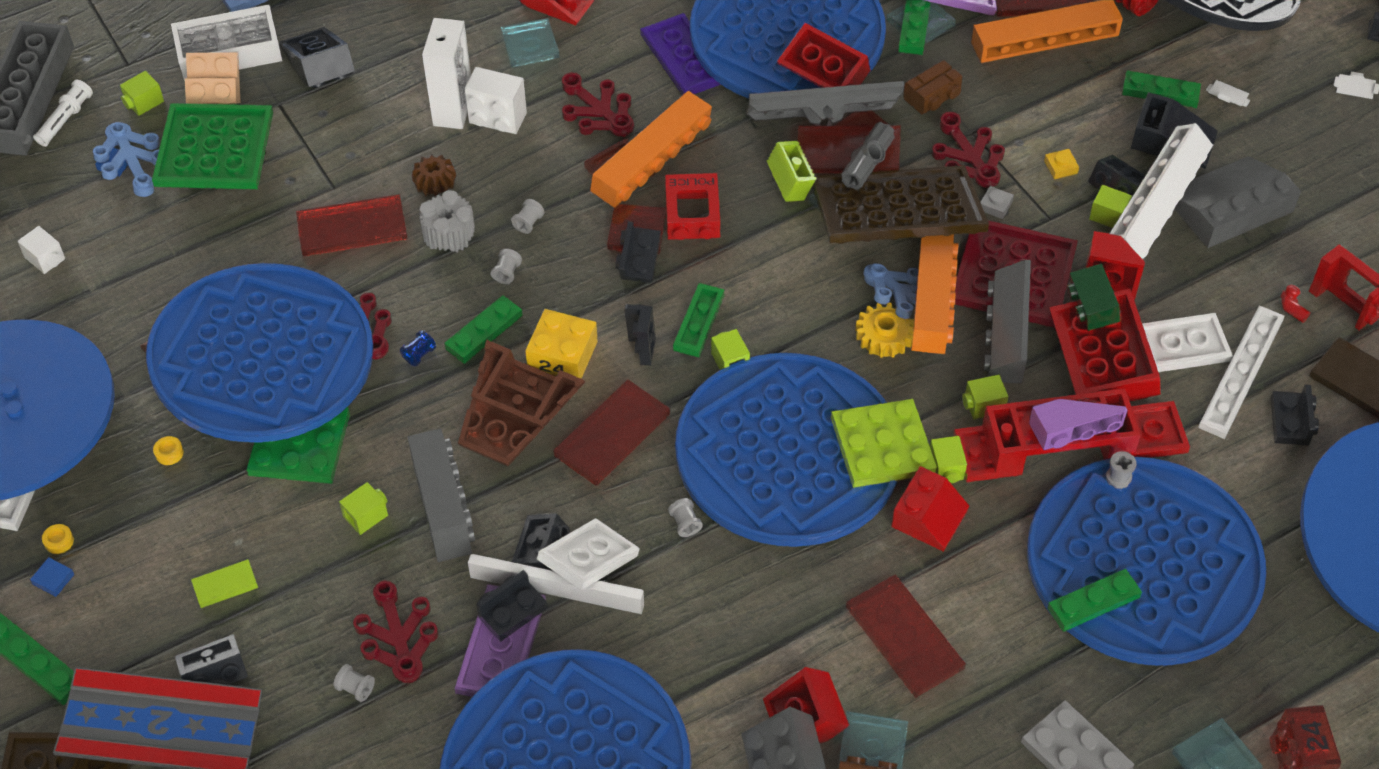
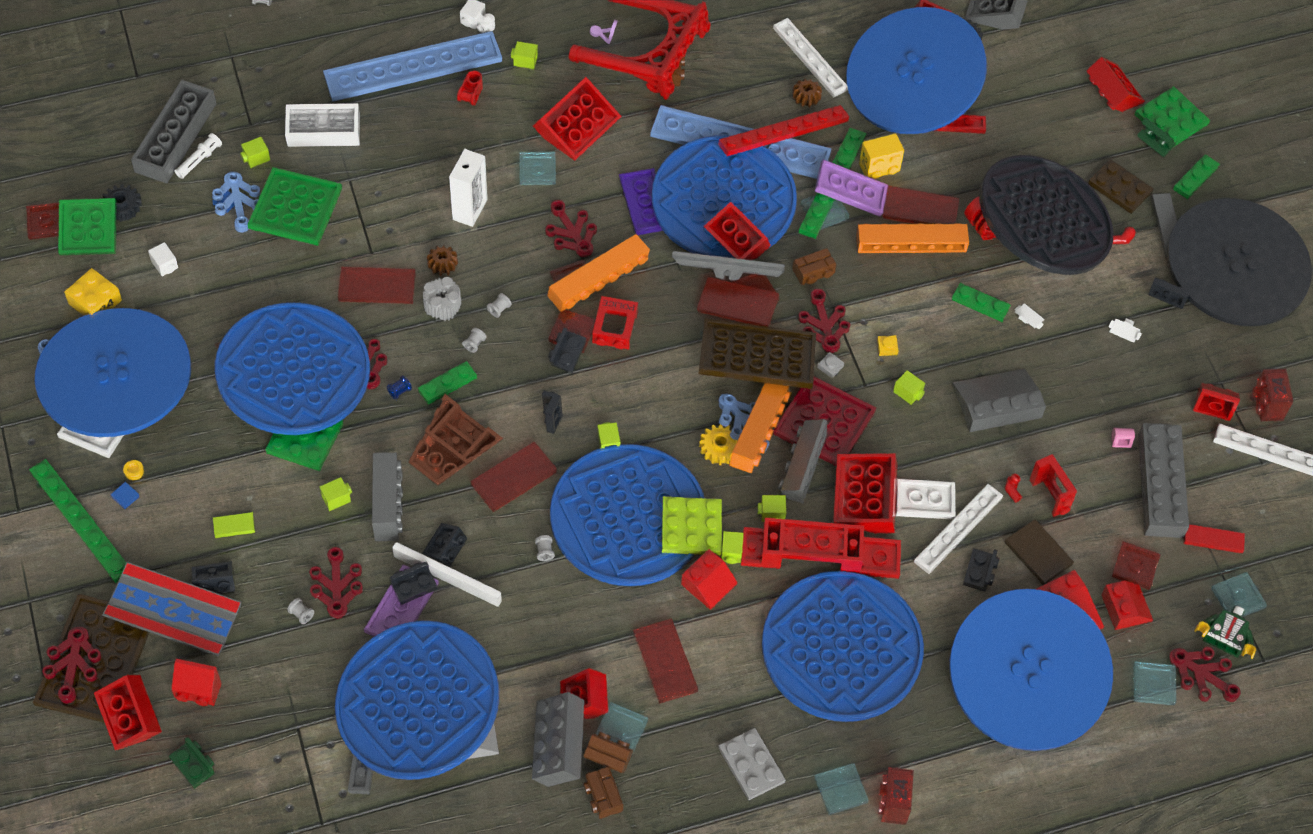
camera: 10 degrees right, 5 degrees up
yellow tile [153,436,184,465] -> none
light nougat plate [185,52,241,105] -> none
black slope [279,27,355,88] -> none
white brick [465,67,527,134] -> none
yellow brick [525,309,598,379] -> none
white tile [537,518,640,591] -> none
green plate [673,283,725,358] -> none
lime brick [767,141,817,202] -> none
dark grey piece [841,122,895,190] -> none
medium lavender slope [1029,399,1127,450] -> none
green plate [1047,569,1142,632] -> none
dark green brick [1067,263,1120,331] -> none
red slope [1085,231,1145,299] -> none
black bracket [1088,154,1145,199] -> none
light grey bush [1106,451,1137,489] -> none
white brick [1110,123,1213,259] -> none
black slope [1131,92,1218,169] -> none

